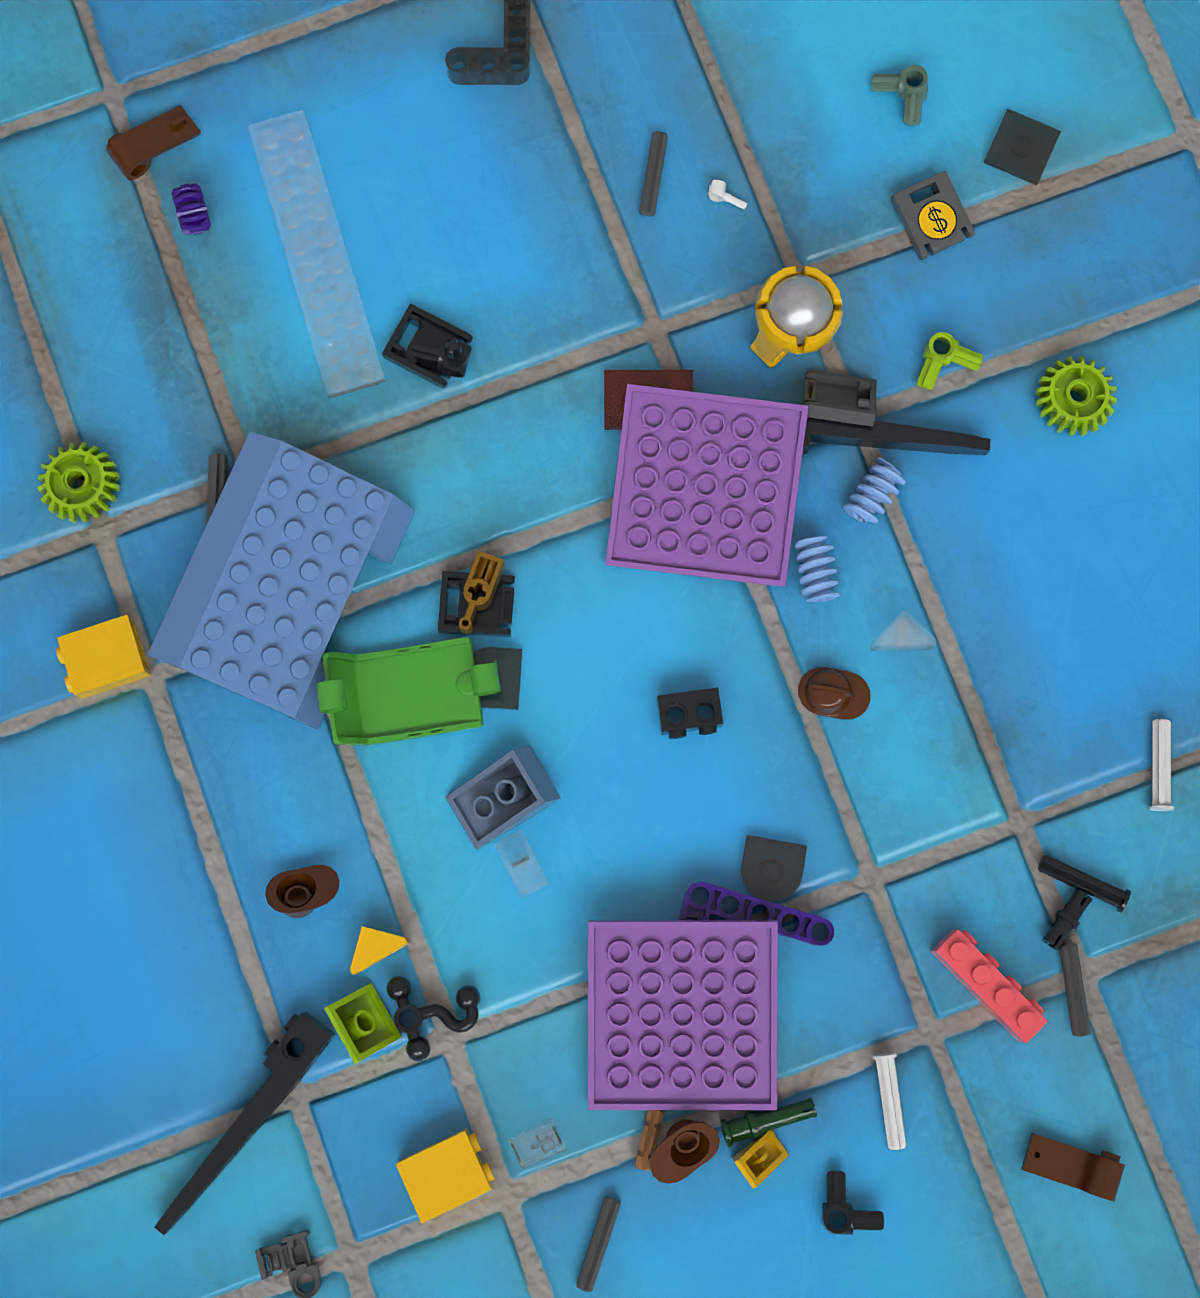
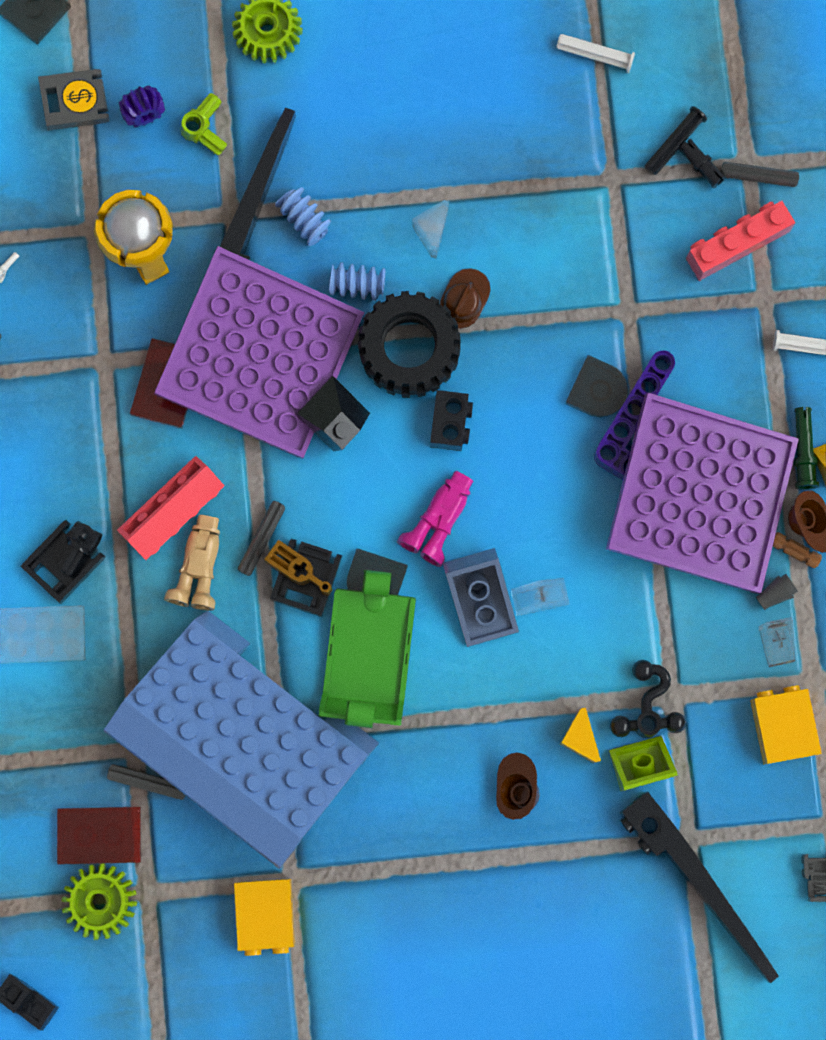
camera: 75 degrees left, 0 degrees up
dark grey container [803,370,877,427] -> none
none -> clear red tile [57,807,141,864]
none -> coral brick [117,456,225,560]
none -> dark purple gear [119,85,165,127]
none -> tan piece [164,515,220,611]
none -> dark grey axle [238,501,285,576]
none -> black slope [296,376,370,451]
none -> black tyre [358,291,461,398]
none -> dark pink piece [397,471,474,567]
none -> dark grey cone [756,574,798,610]

